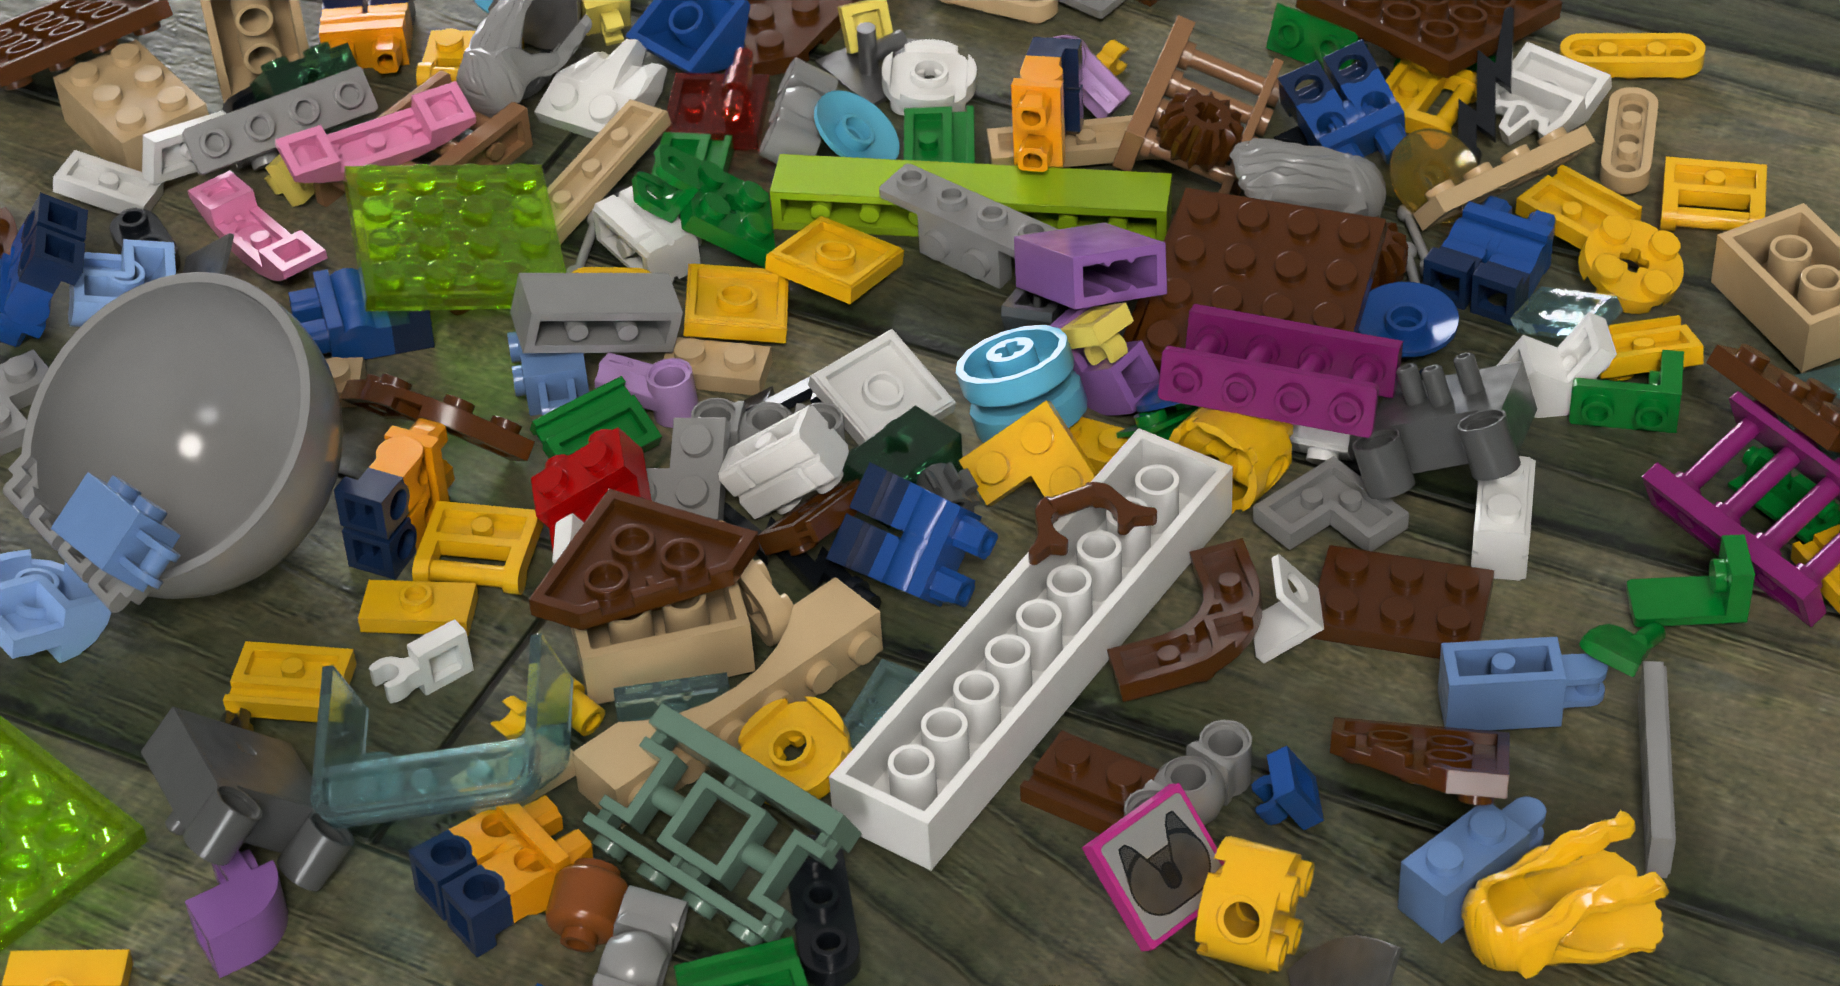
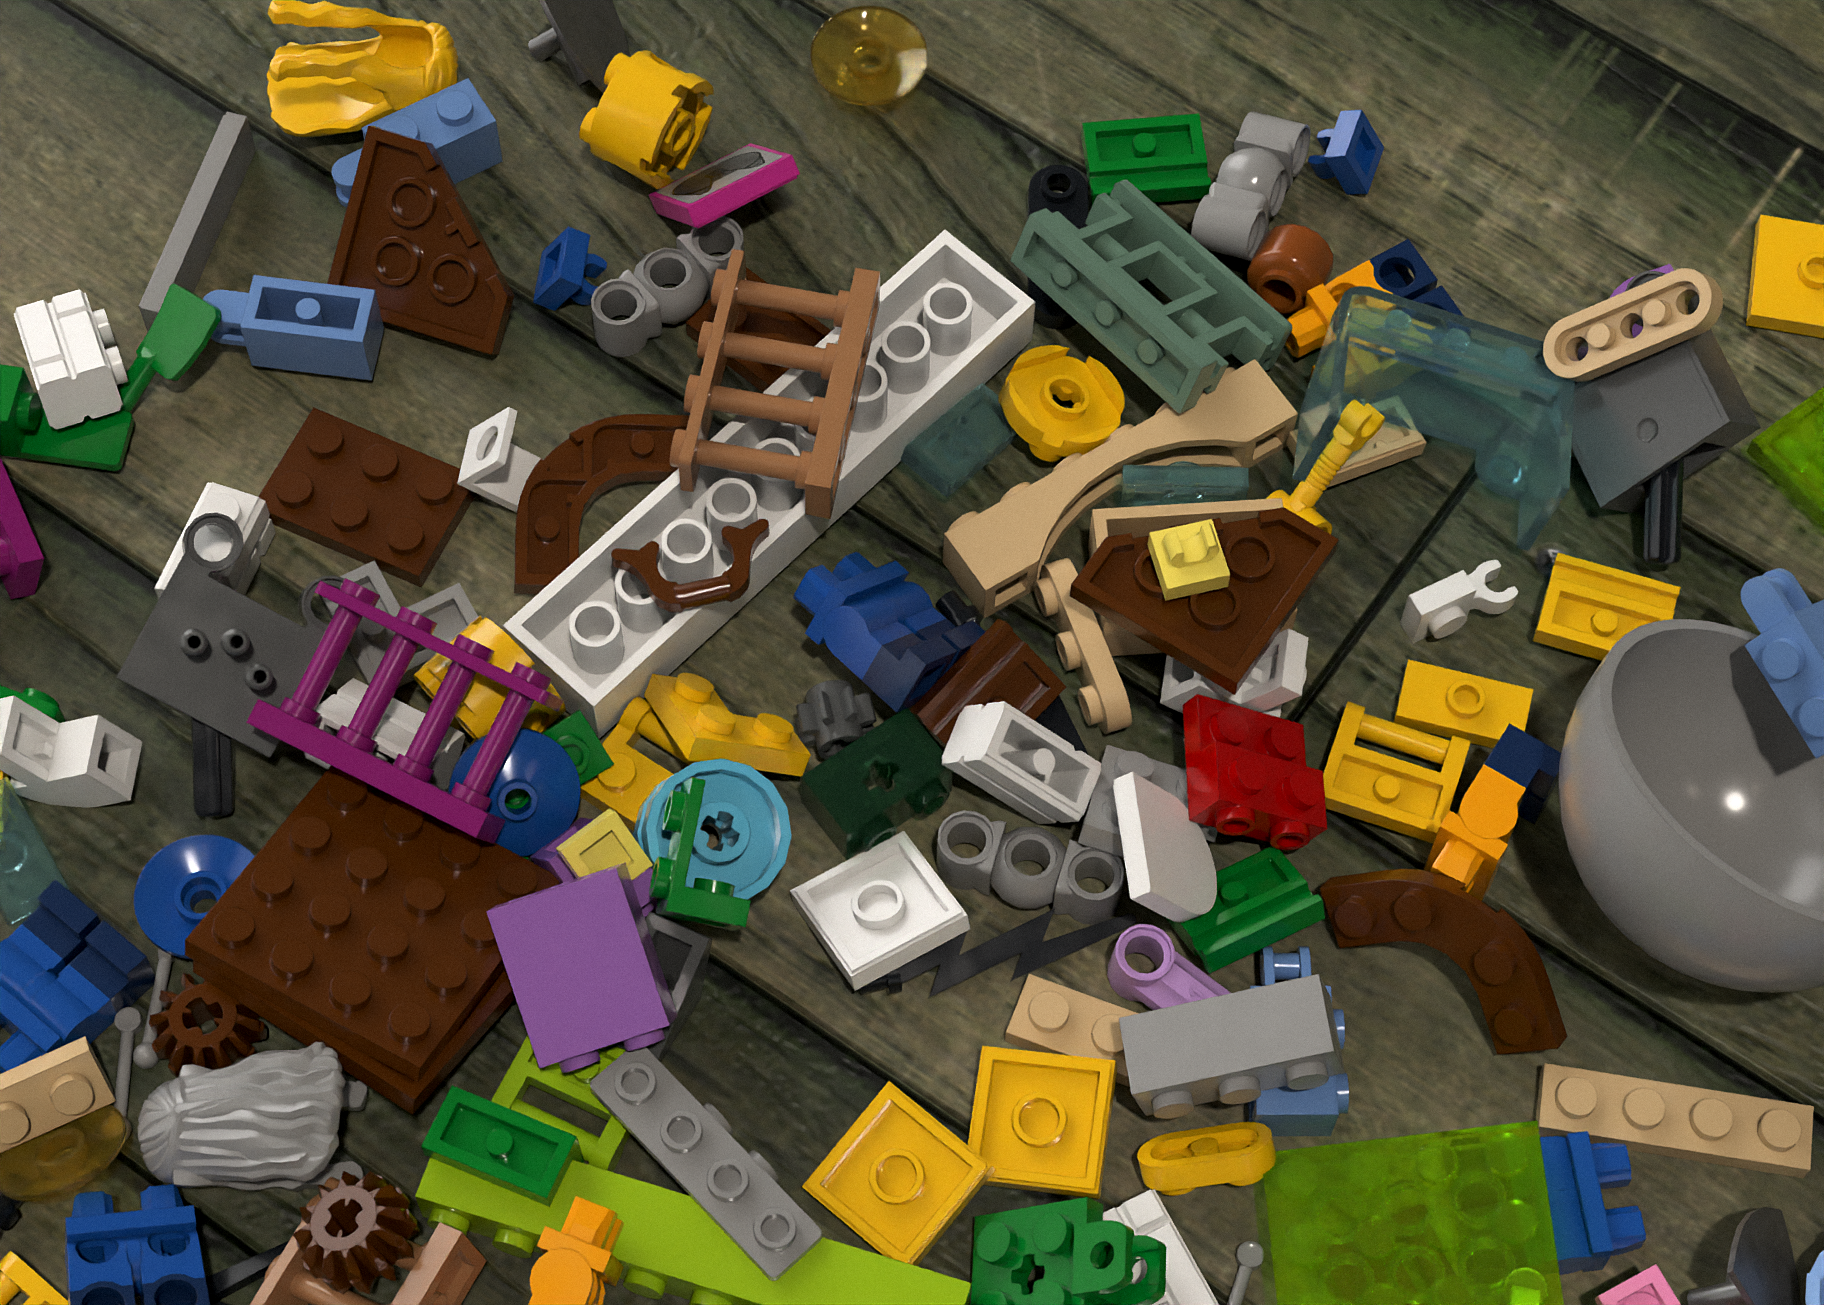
camera: 175 degrees left, 20 degrees up
none -> white brick [14,289,128,430]
none -> green panel [421,1085,585,1207]
none -> green bracket [649,777,751,931]
none -> medium nougat fence [670,249,880,519]
none -> white tile [1113,771,1217,922]
none -> light yellow tile [1147,519,1230,601]
none -> tan plate [1543,268,1723,382]

